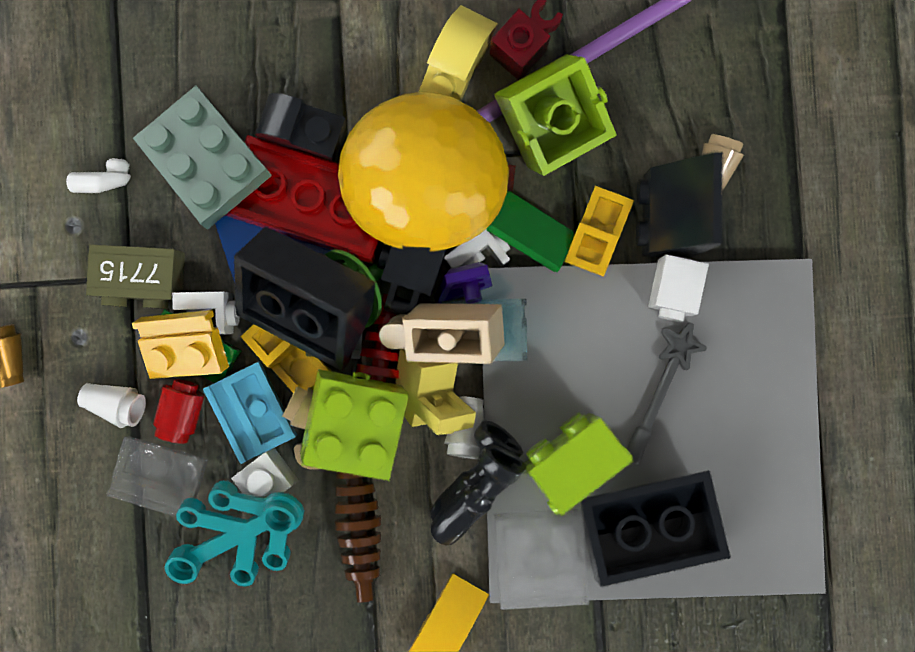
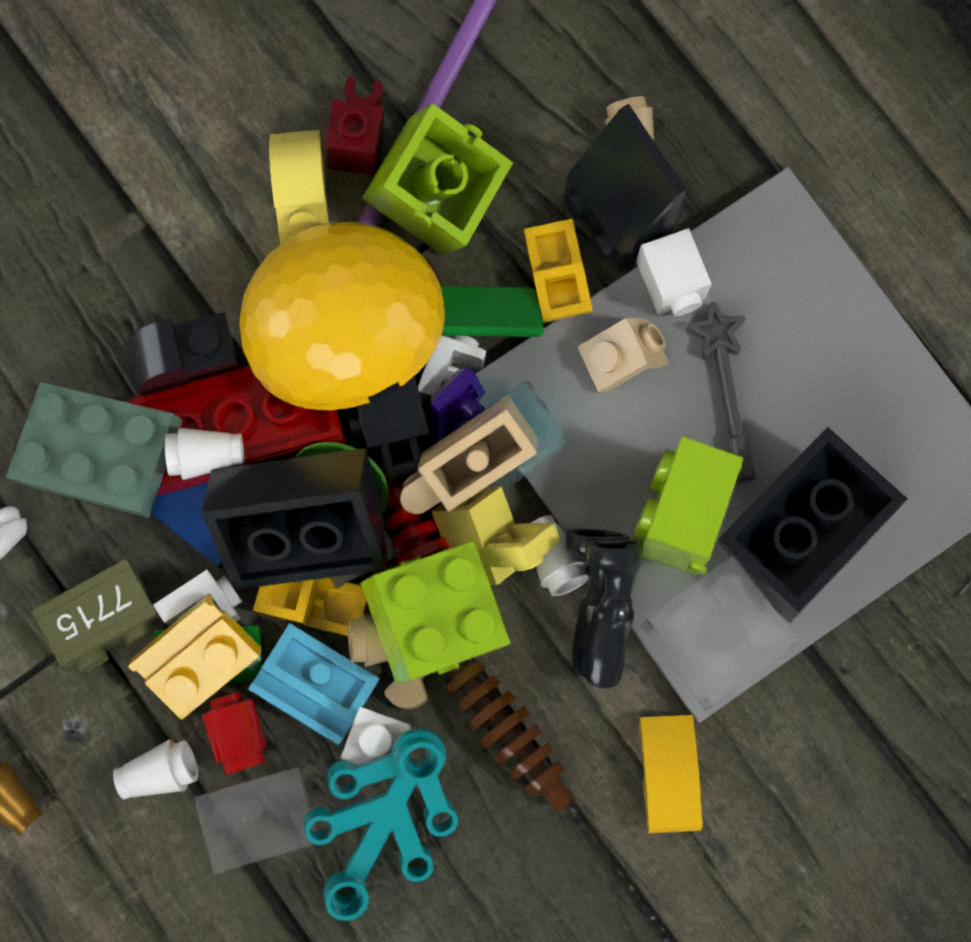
camera: 40 degrees left, 10 degrees down
none -> white cone [165,428,244,480]
none -> tan bracket [578,317,669,392]

